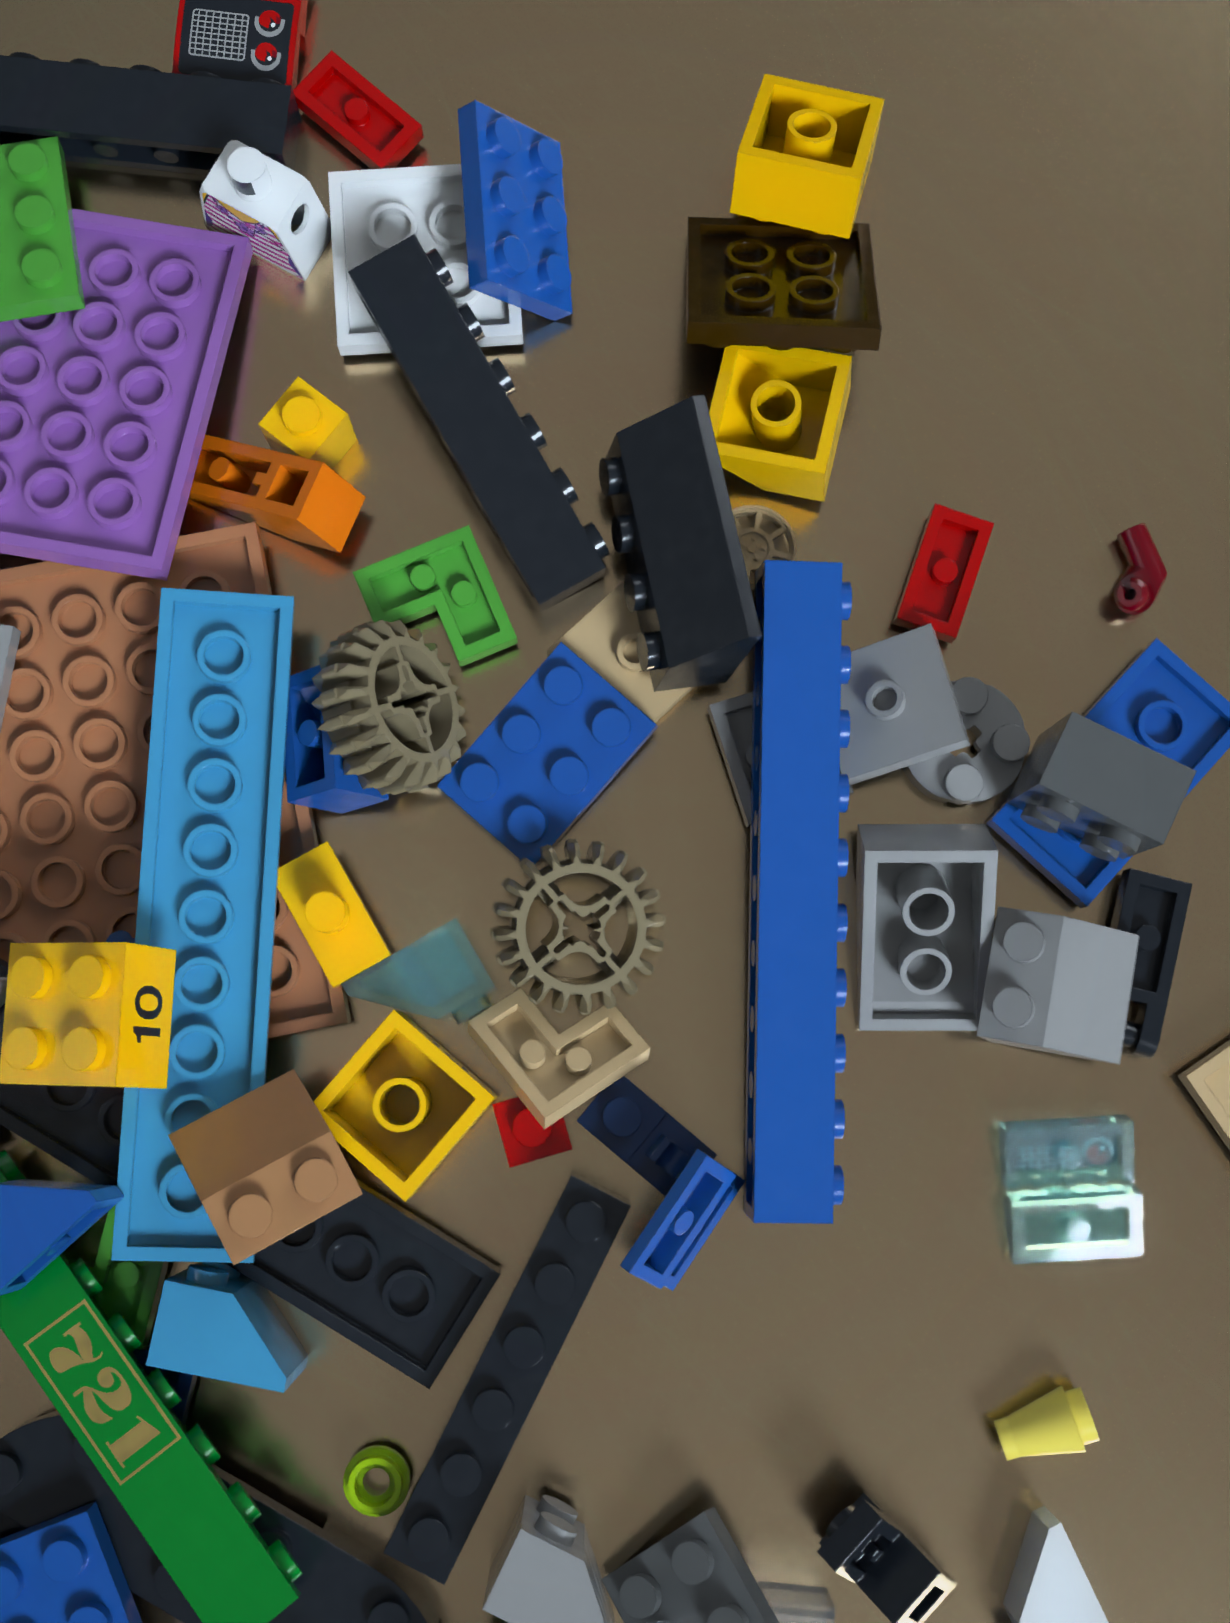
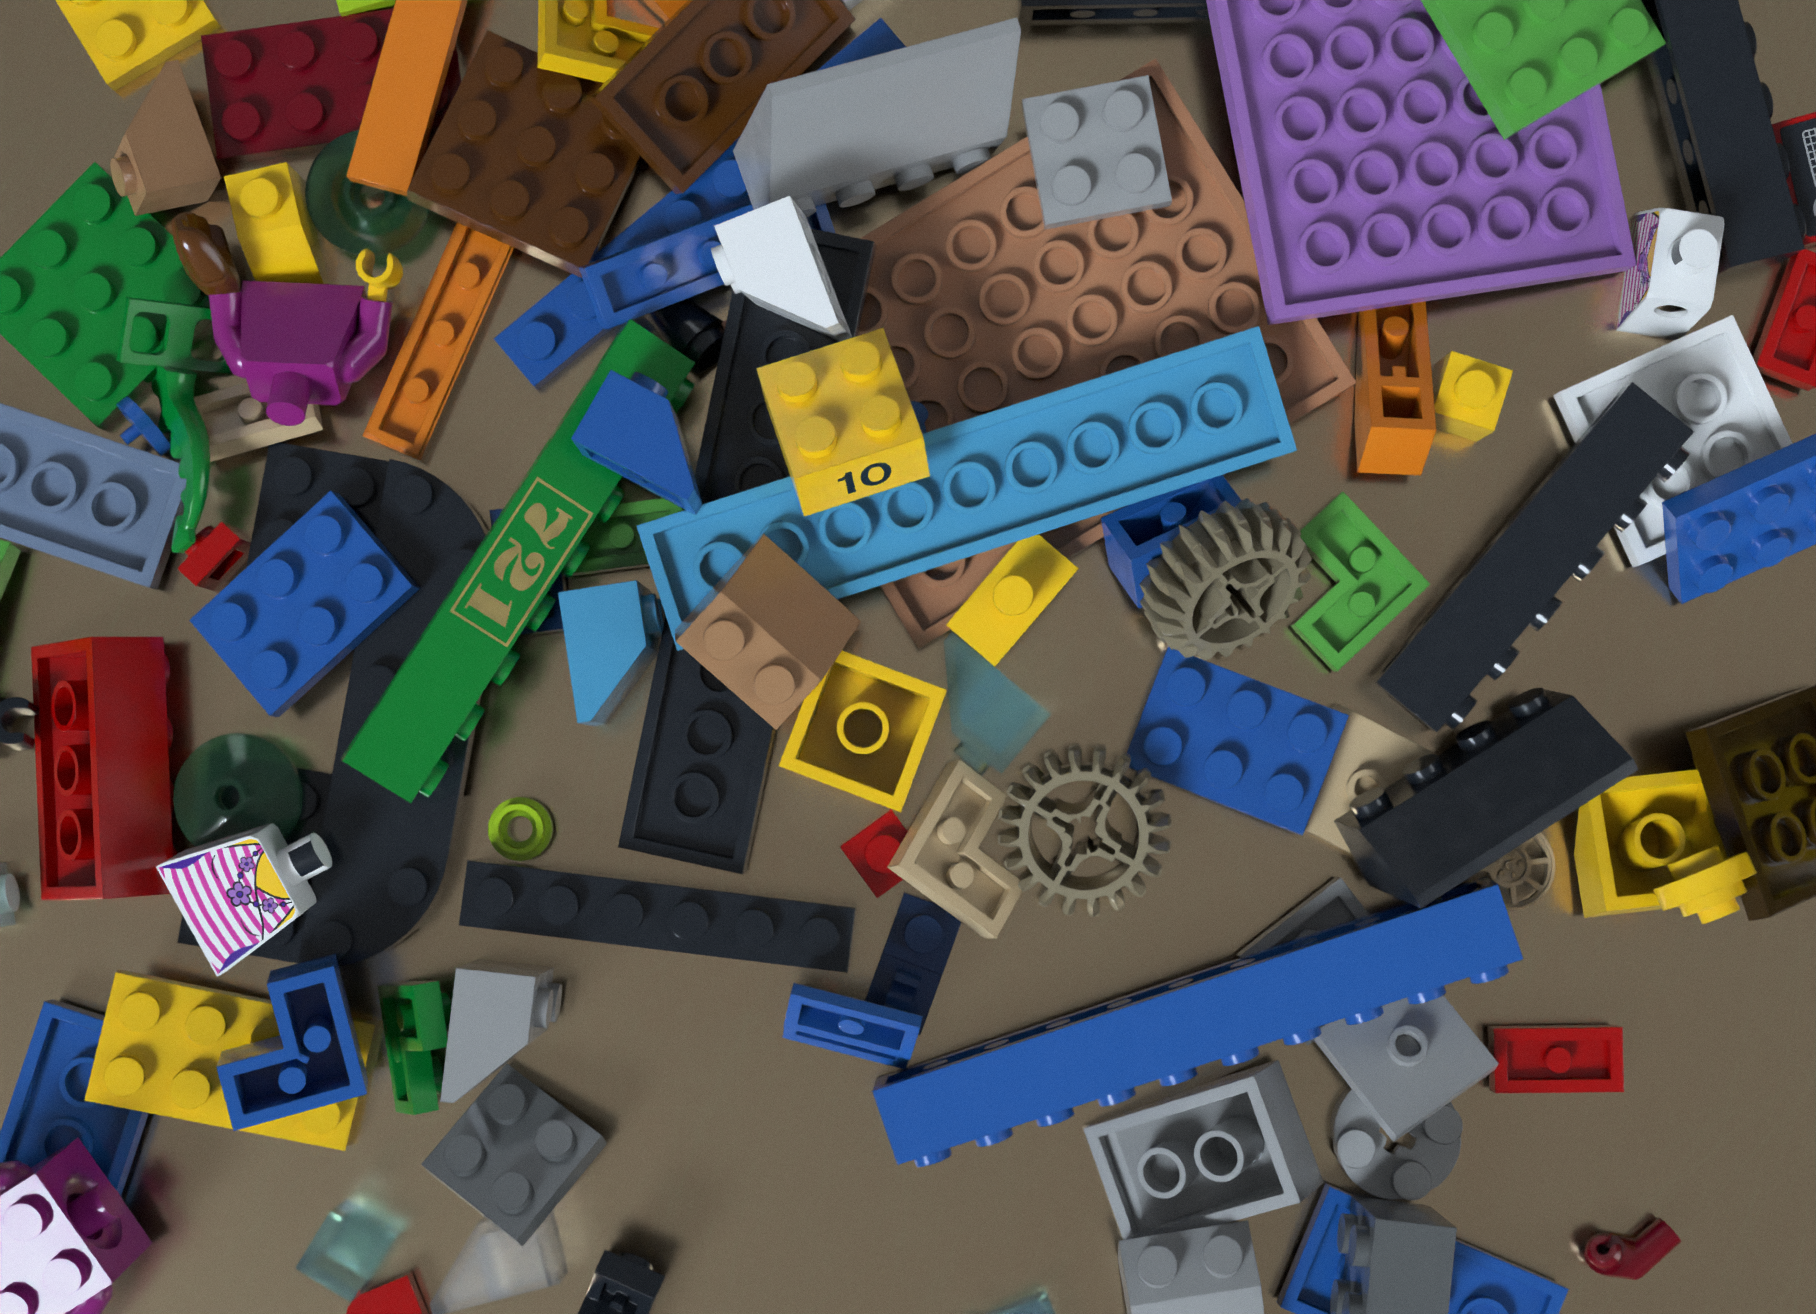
camera: 75 degrees right, 5 degrees up
none -> yellow plate [1653,845,1757,924]

